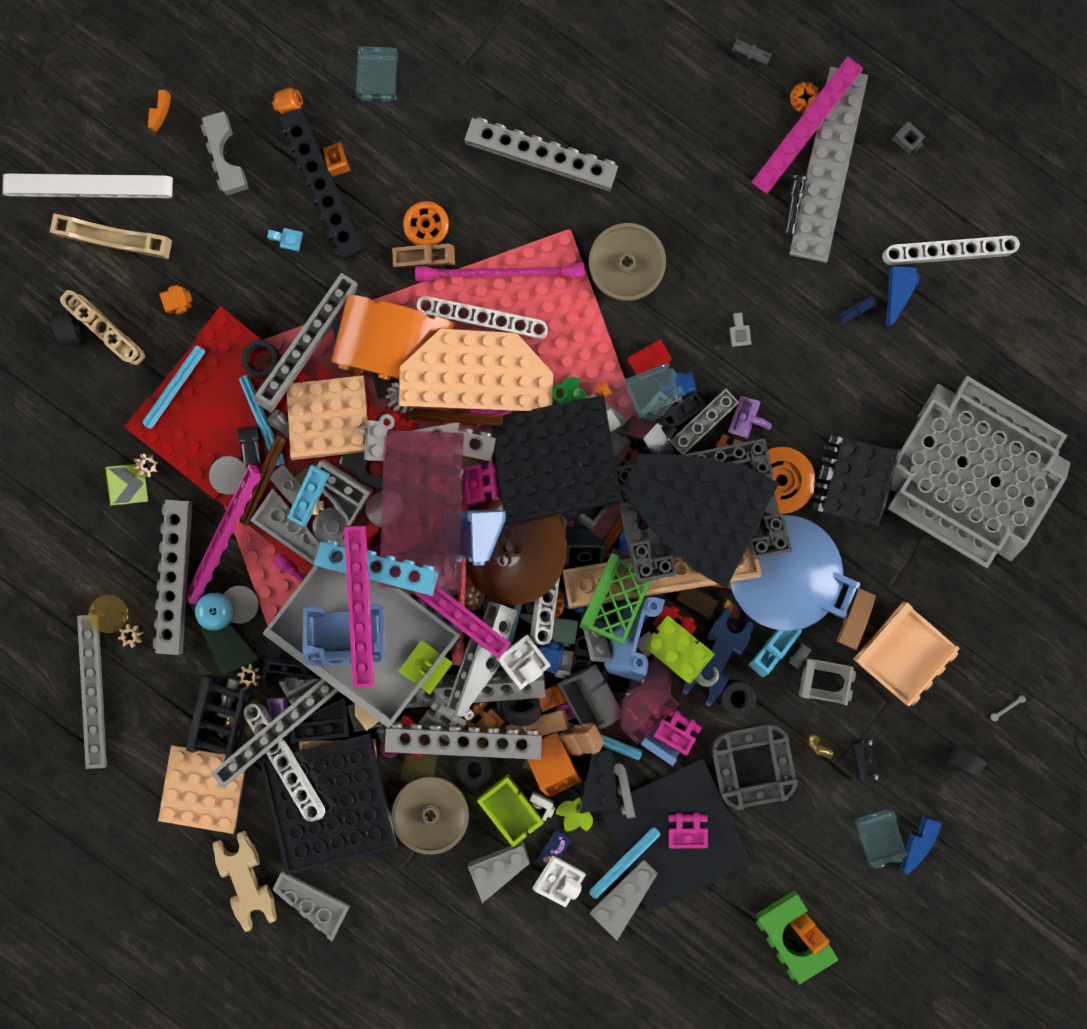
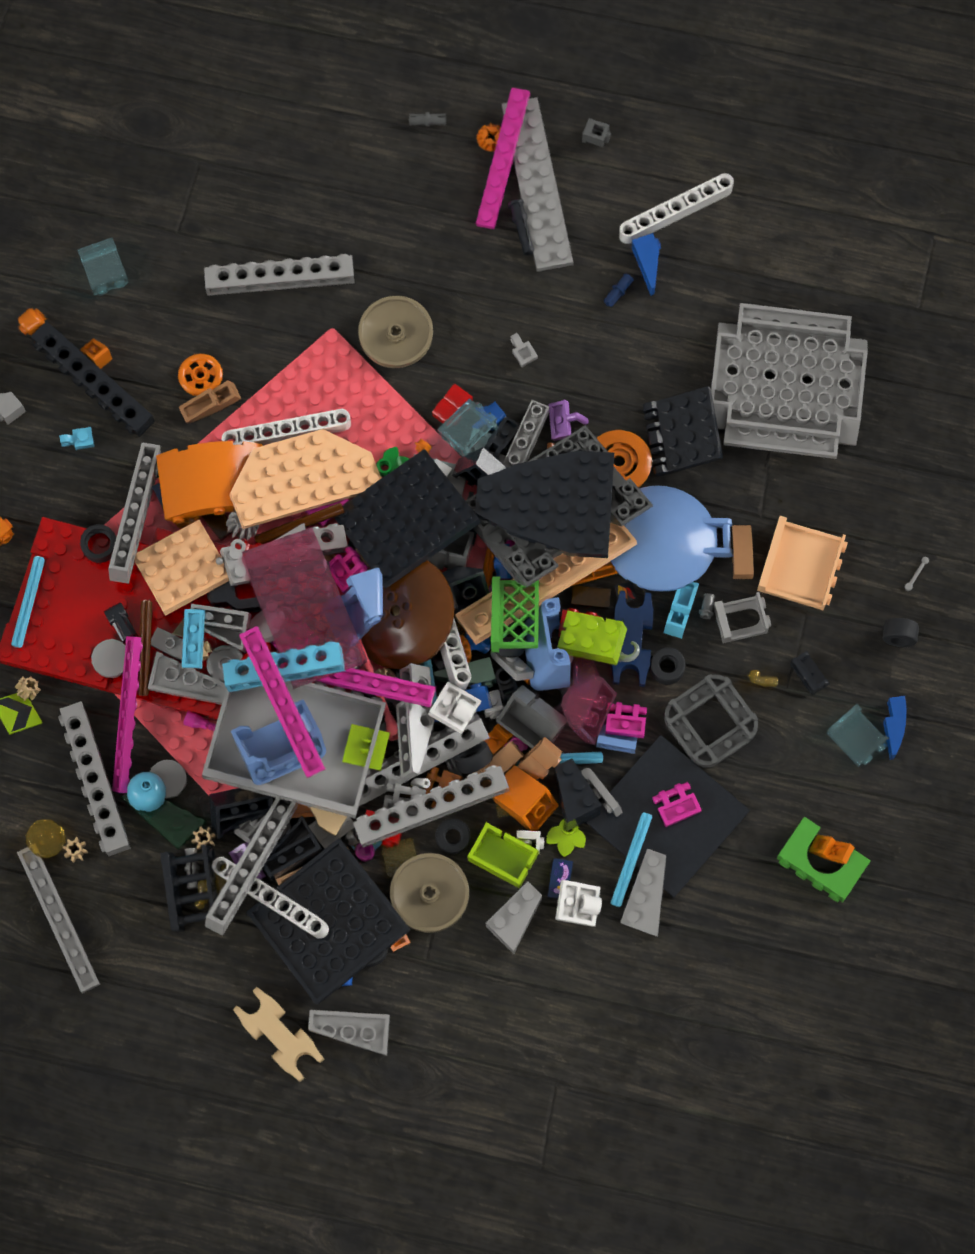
camera: 20 degrees left, 15 degrees down
light nougat plate [158,745,246,834] -> none
medium azure axle [239,375,285,466] -> none
dark grey cone [267,409,289,437] -> none
dark pink hose [415,263,585,281] -> none

